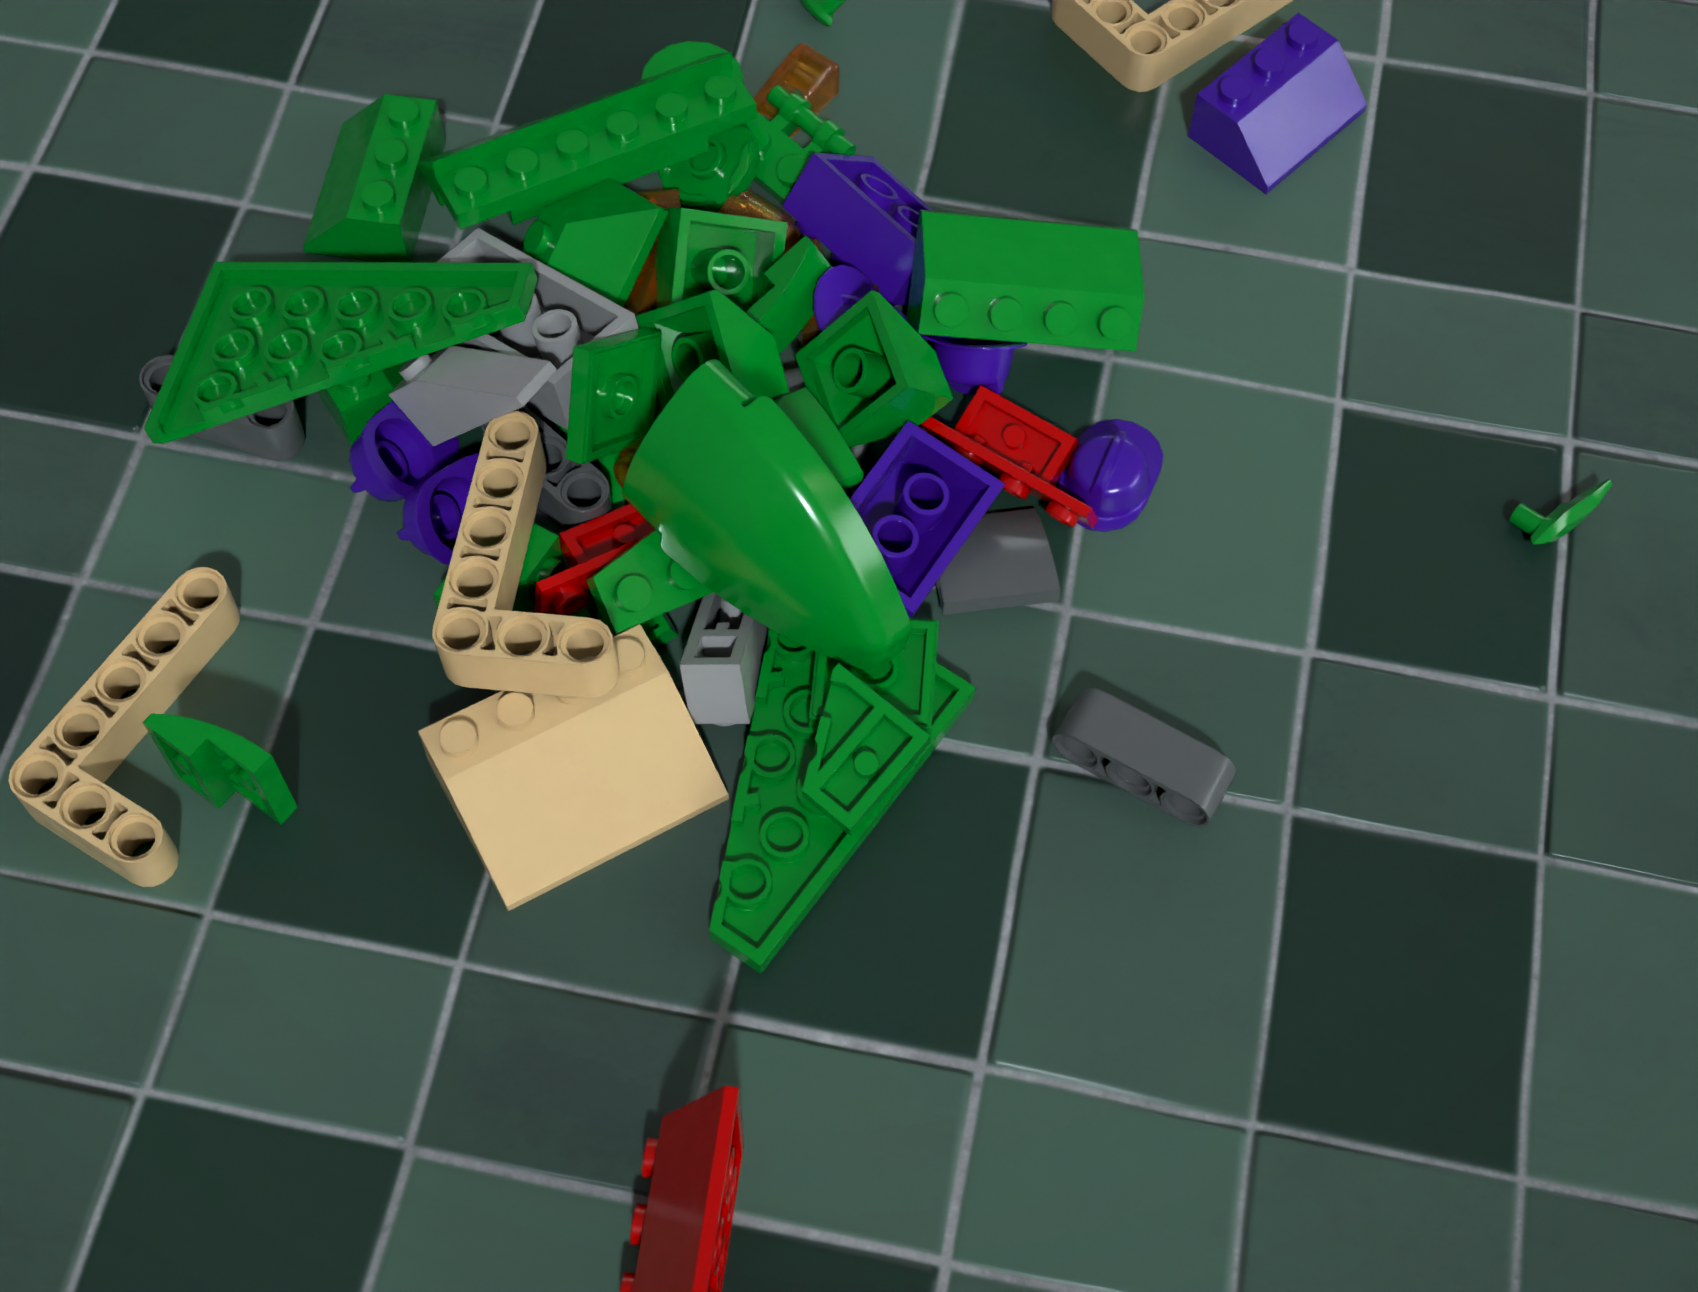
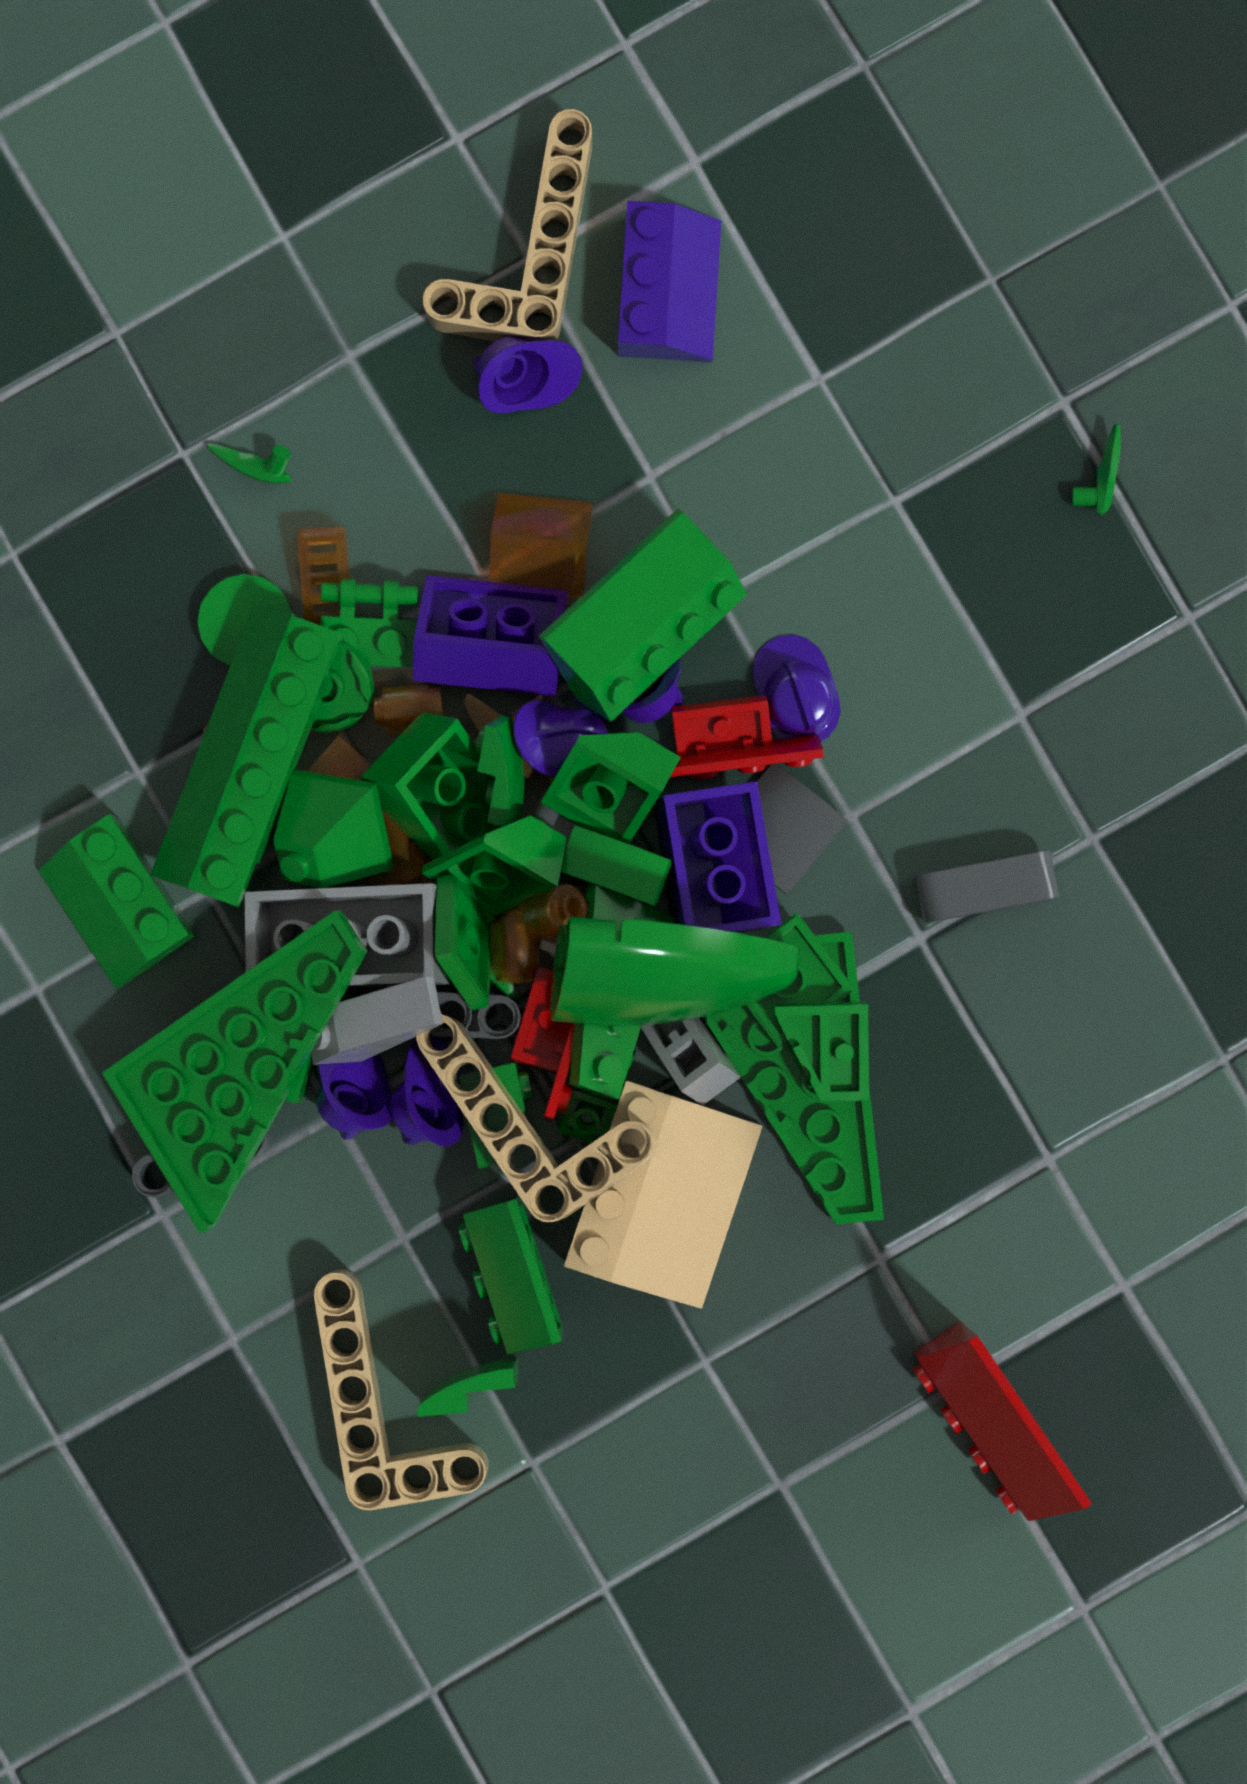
camera: 35 degrees left, 25 degrees up
none -> green slope [458,1195,564,1354]
none -> dark purple piece [473,337,583,413]
none -> clear orange slope [489,493,593,597]

